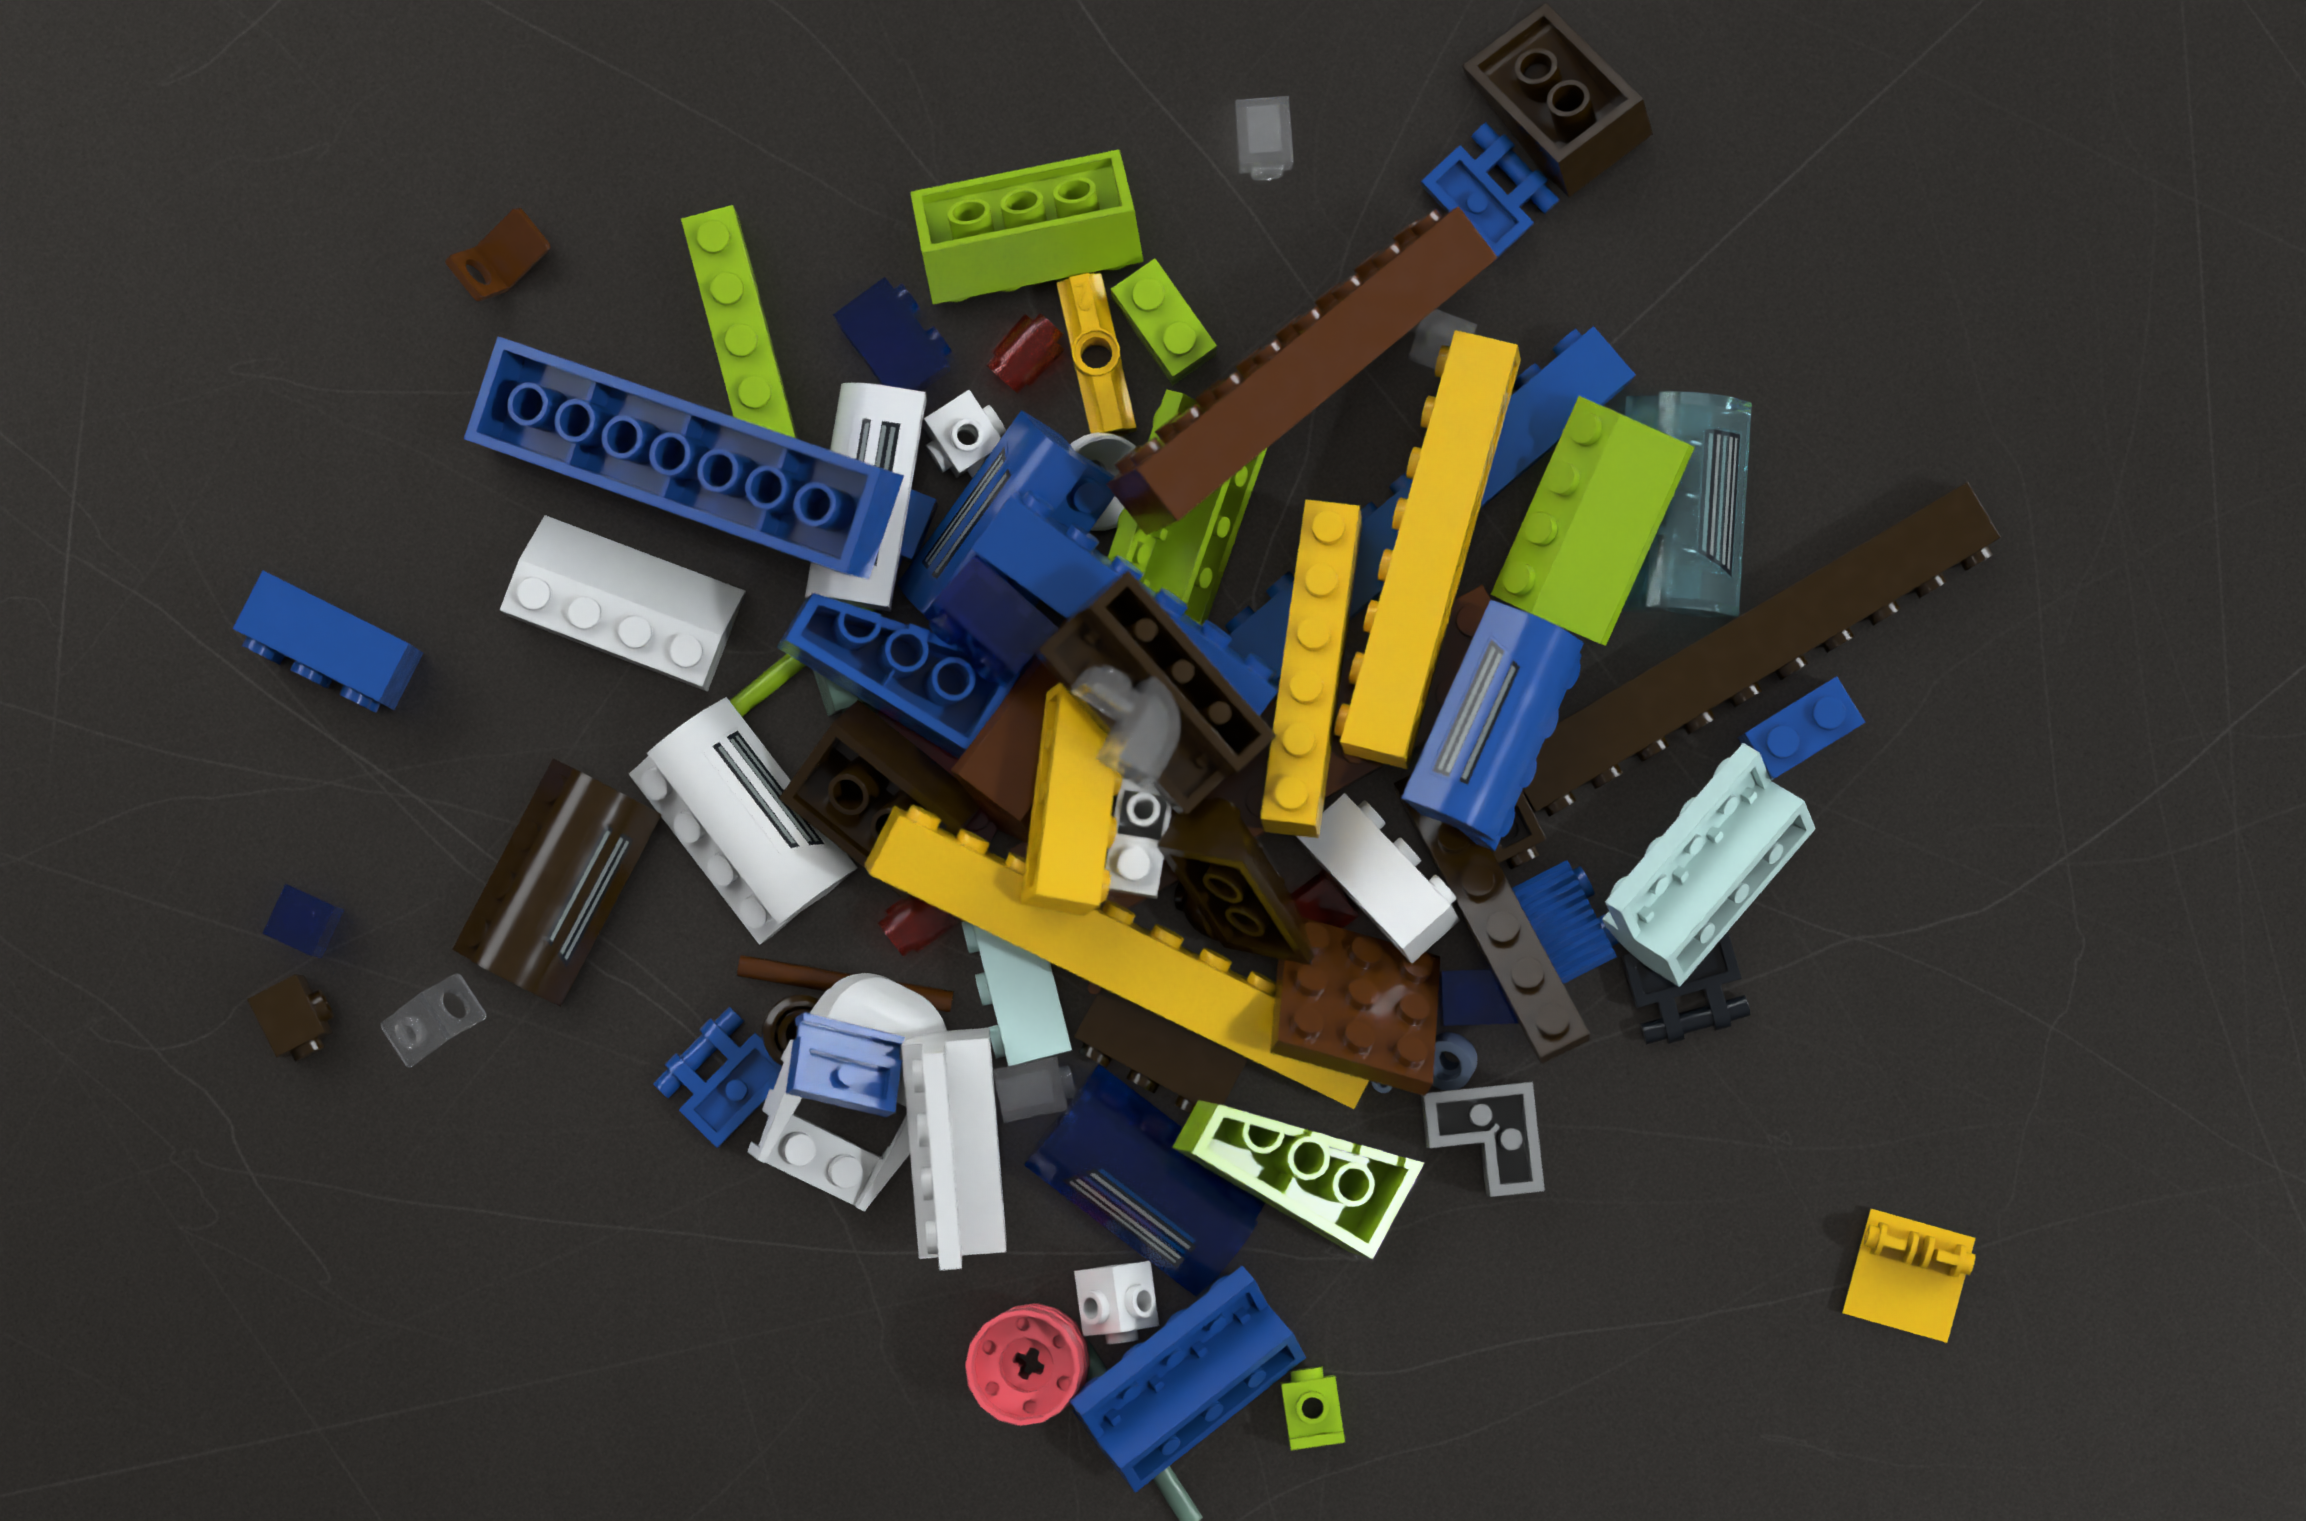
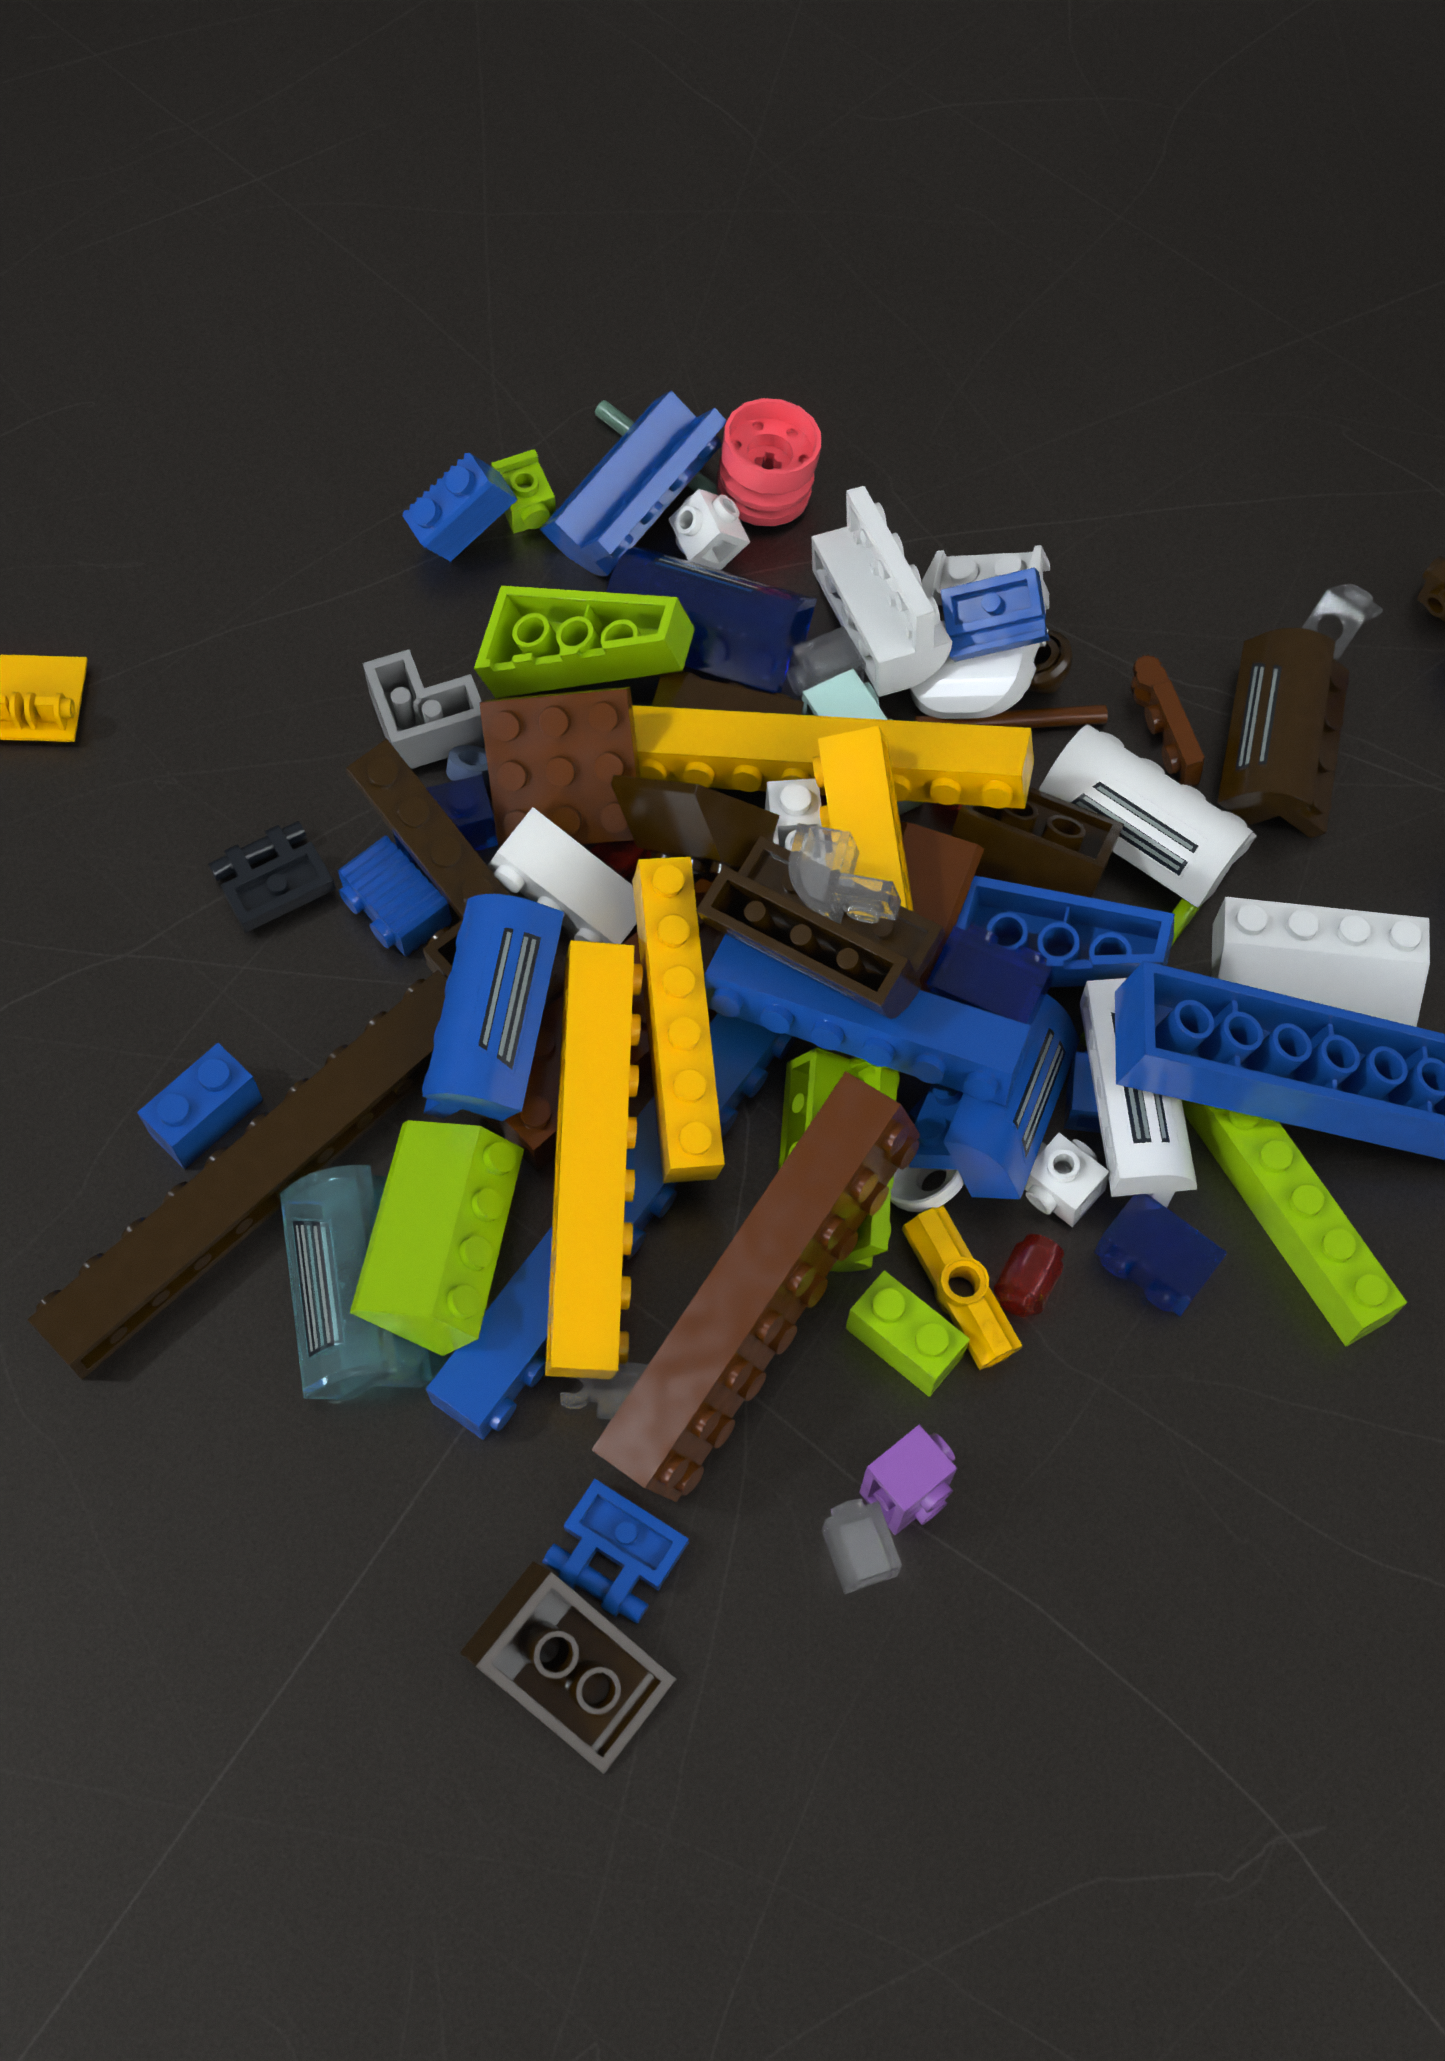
camera: 165 degrees right, 20 degrees down
blue plate [653,1006,782,1148] -> none
lime slope [910,149,1144,304] -> none
light aqua brick [1602,743,1816,987] -> none
none -> blue brick [403,453,517,562]
none -> medium lavender brick [859,1424,957,1536]
none -> reddish brown hinge [1131,654,1205,787]

